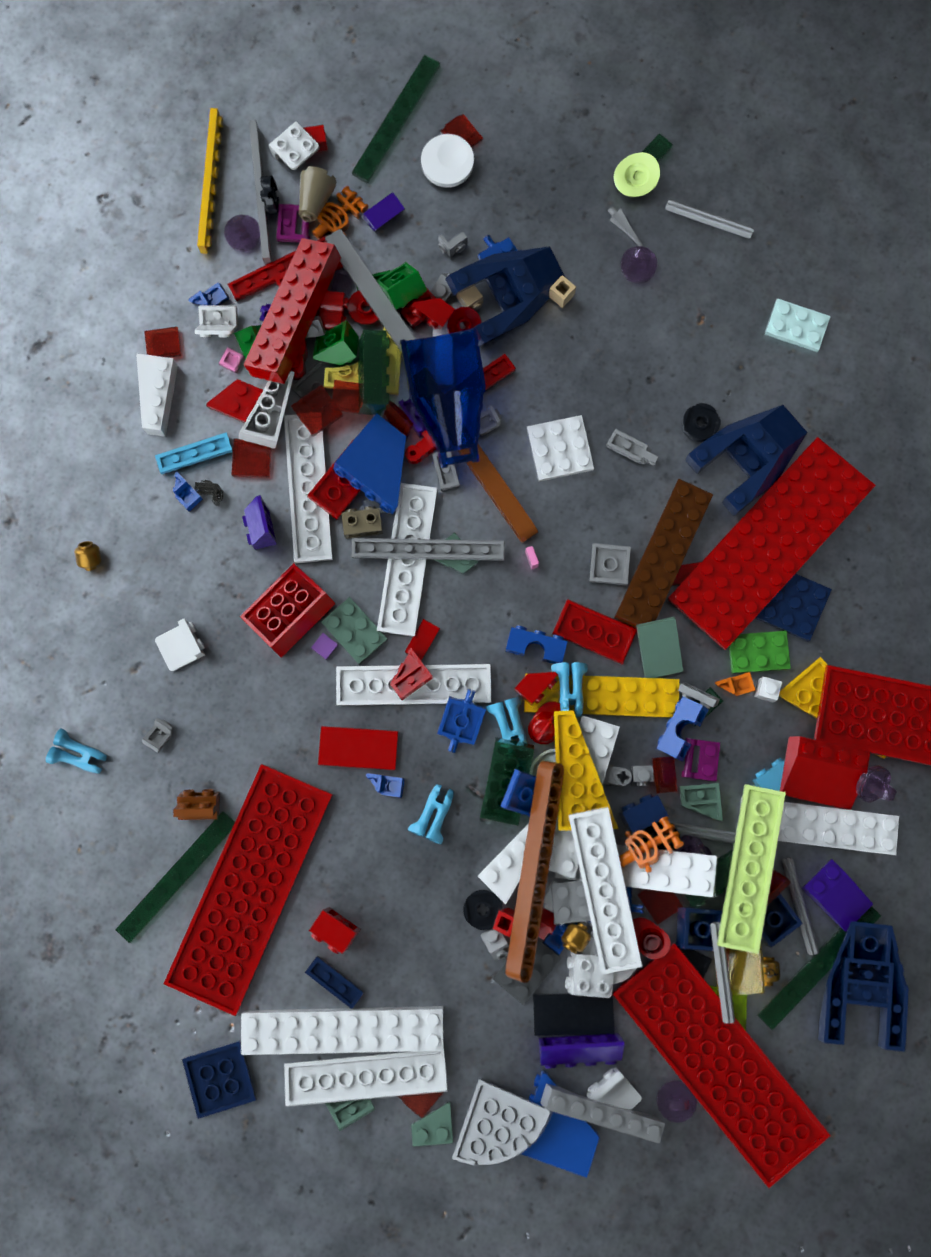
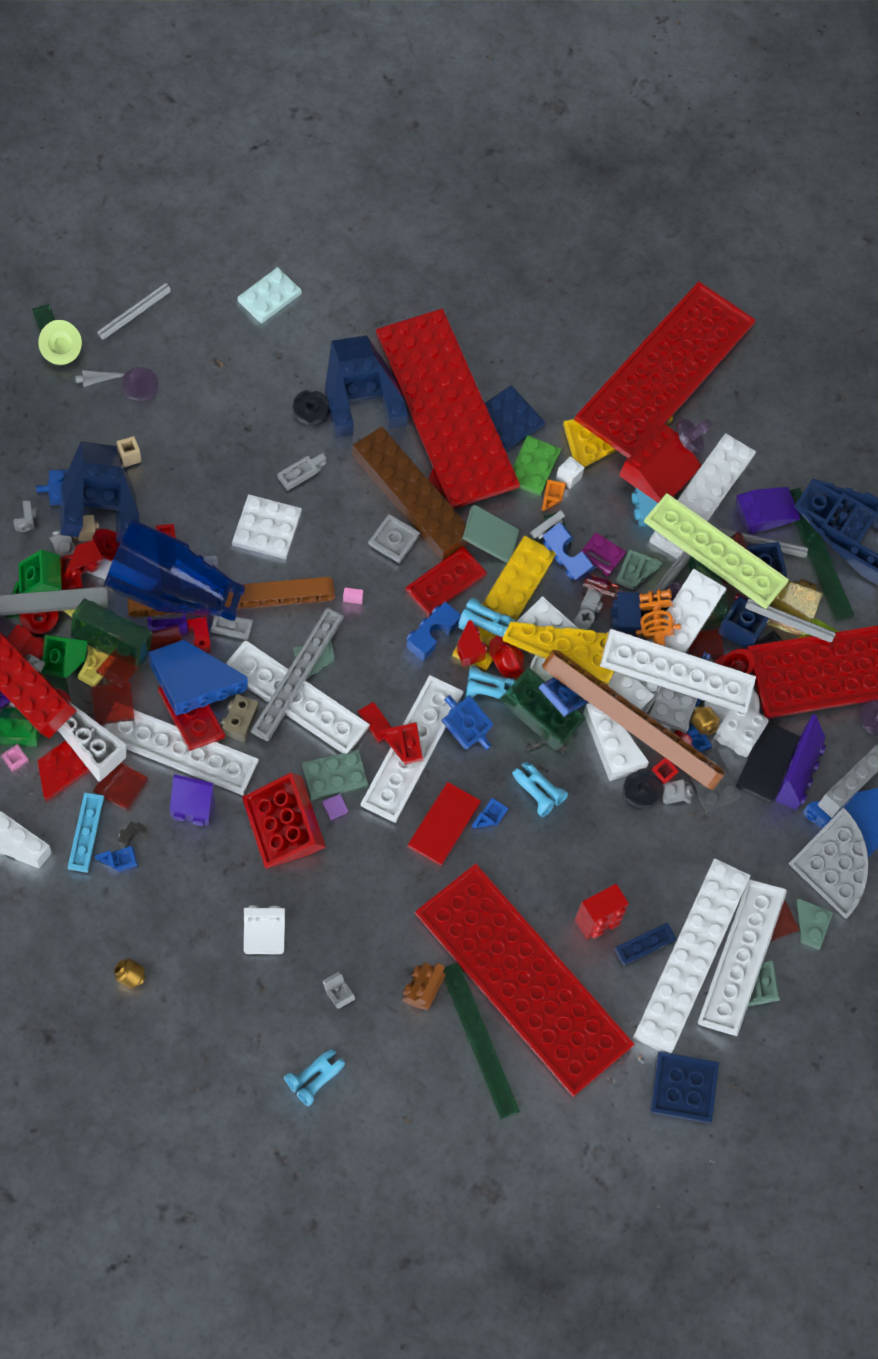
camera: 75 degrees left, 15 degrees down
white bracket [586,1067,642,1110] -> none

